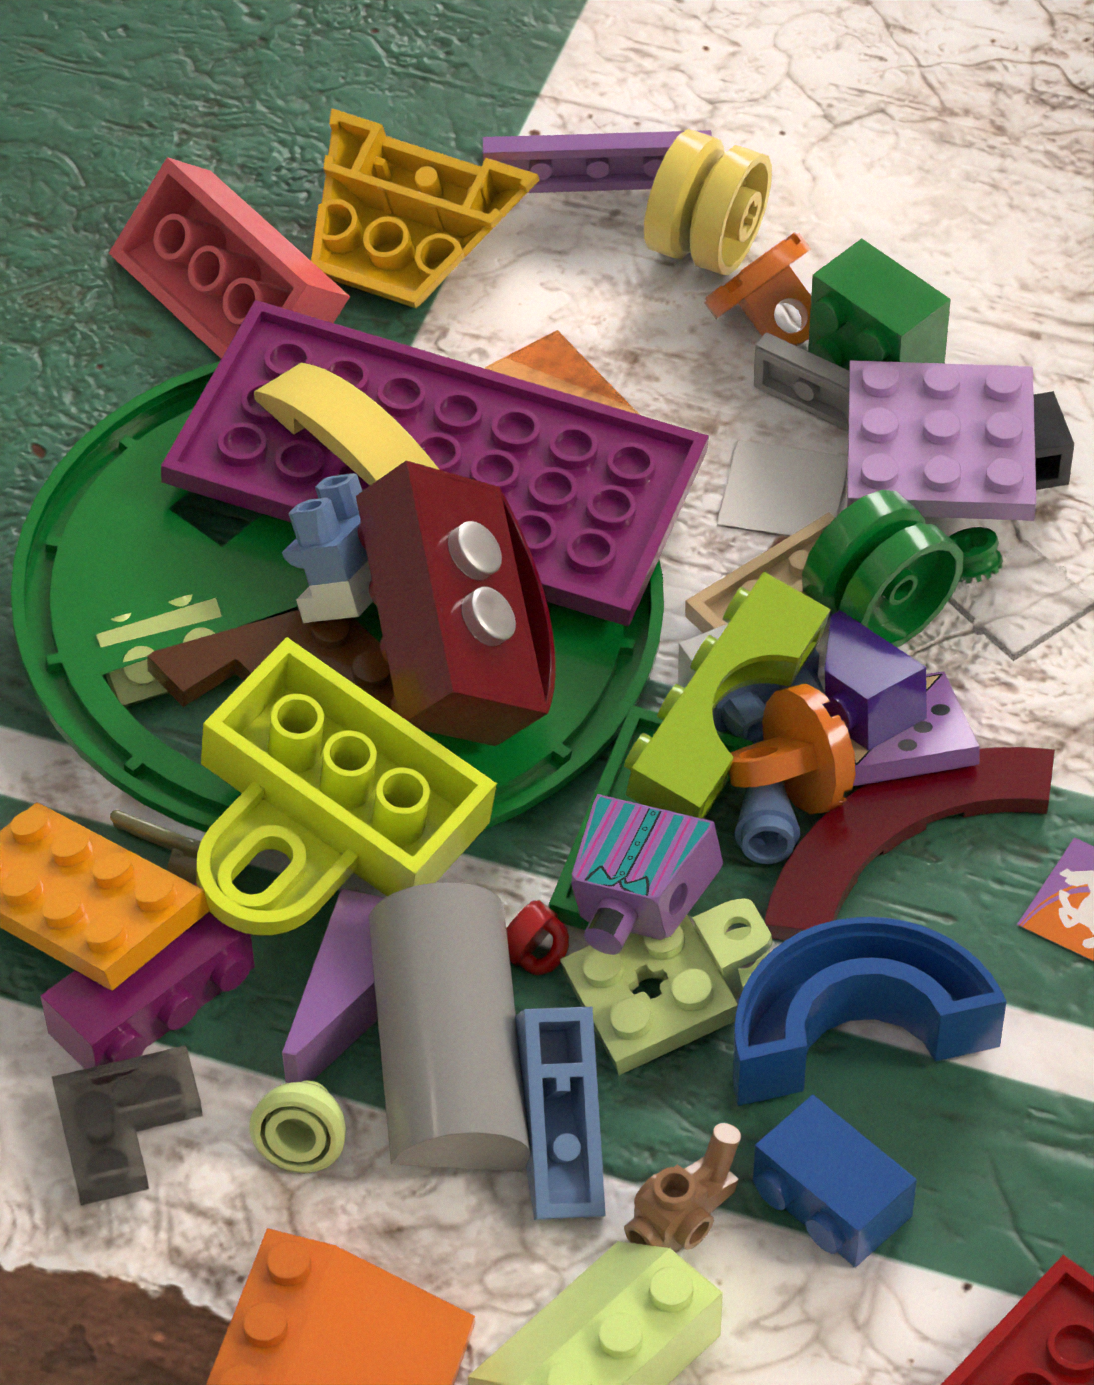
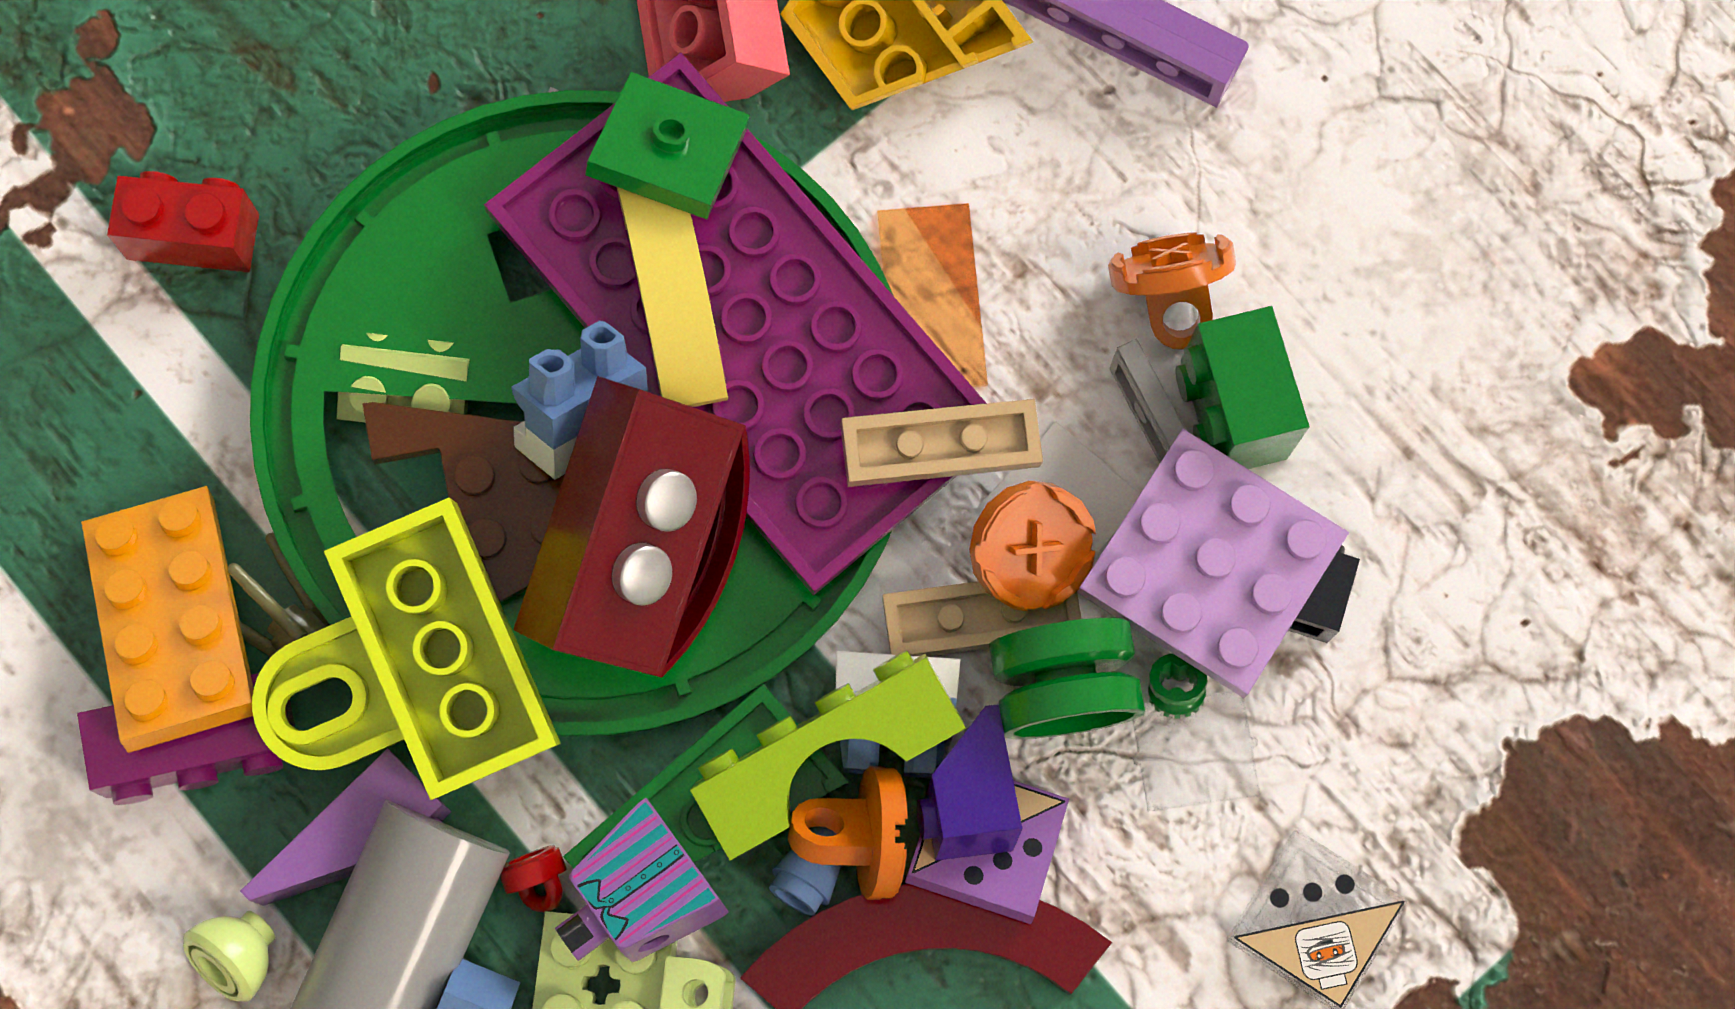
camera: 25 degrees right, 25 degrees up
clear smoke plate [52,1045,203,1206] -> none
light yellow wheel [644,129,772,276] -> none
none -> green plate [585,72,750,219]
none -> tan plate [840,399,1043,487]
none -> orange tile [969,481,1096,611]

